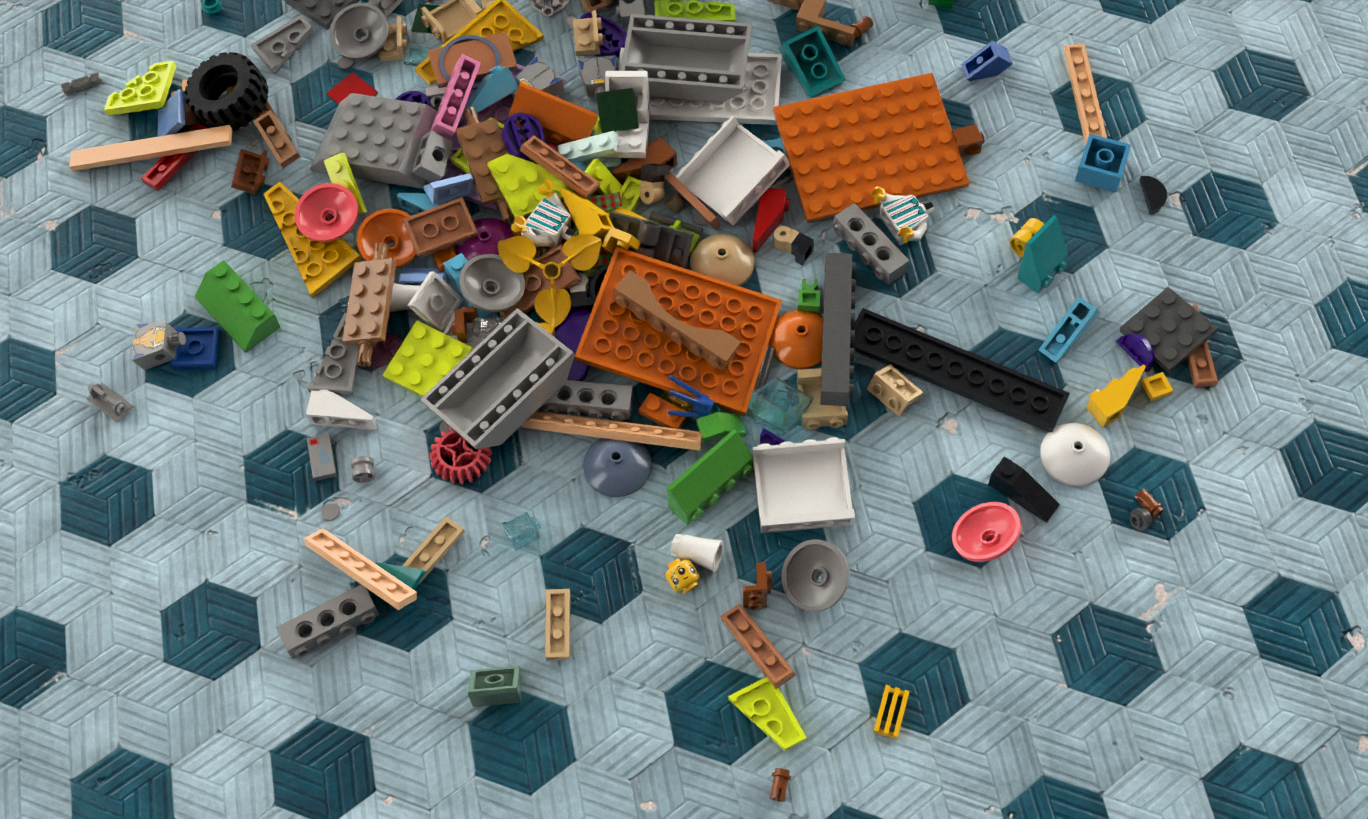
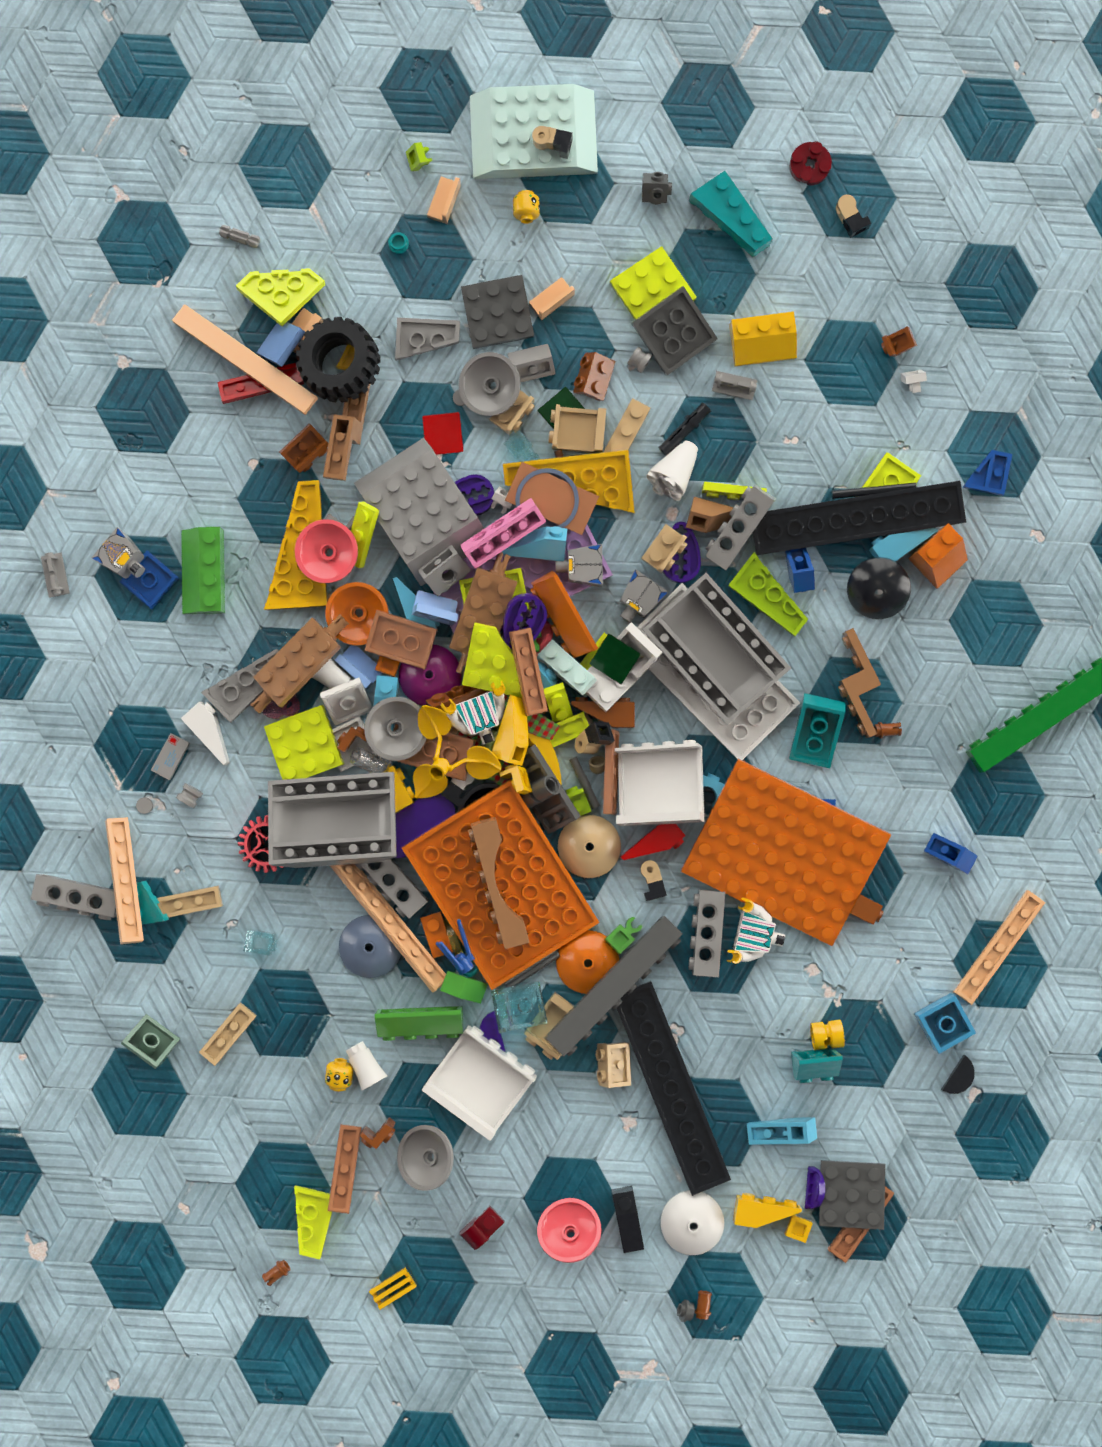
camera: 35 degrees right, 25 degrees up
none -> dark red brick [459,1206,505,1250]

